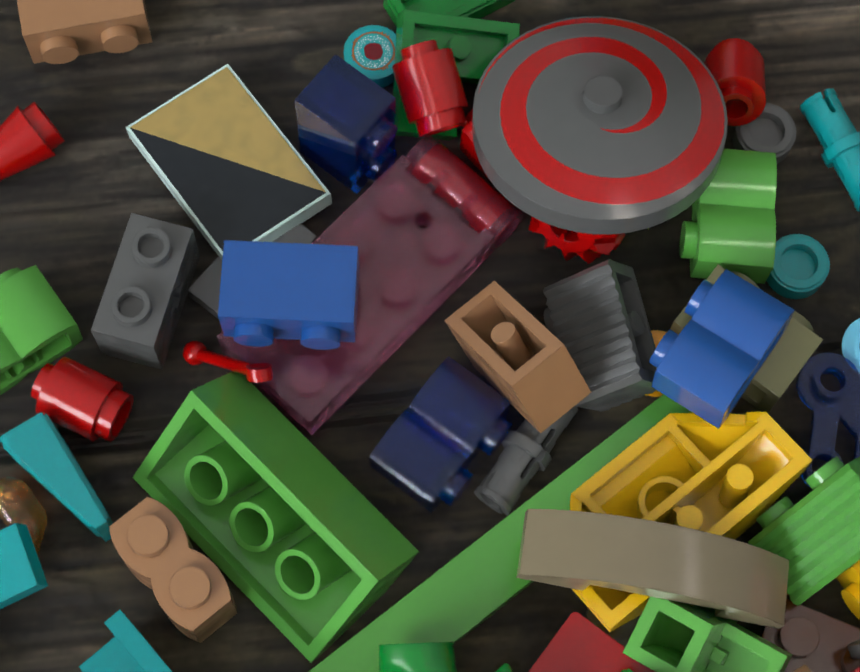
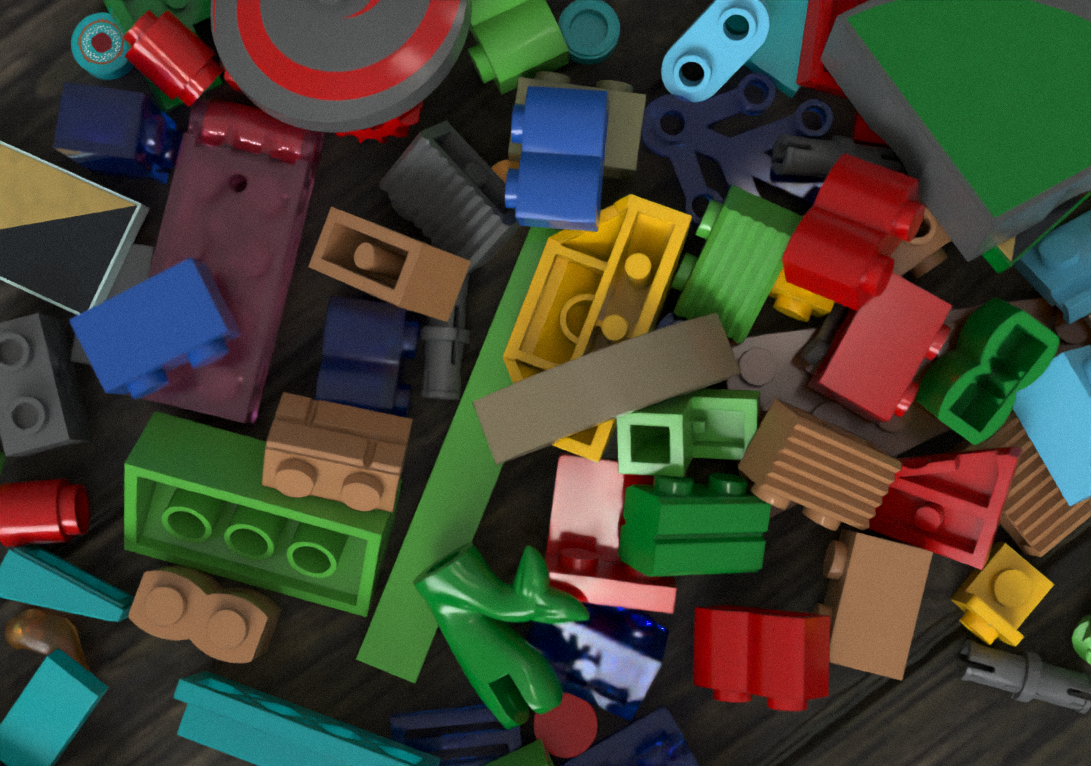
camera: 25 degrees left, 15 degrees up
red hinge [183,341,273,383] -> none
none -> medium nougat brick [262,392,413,513]

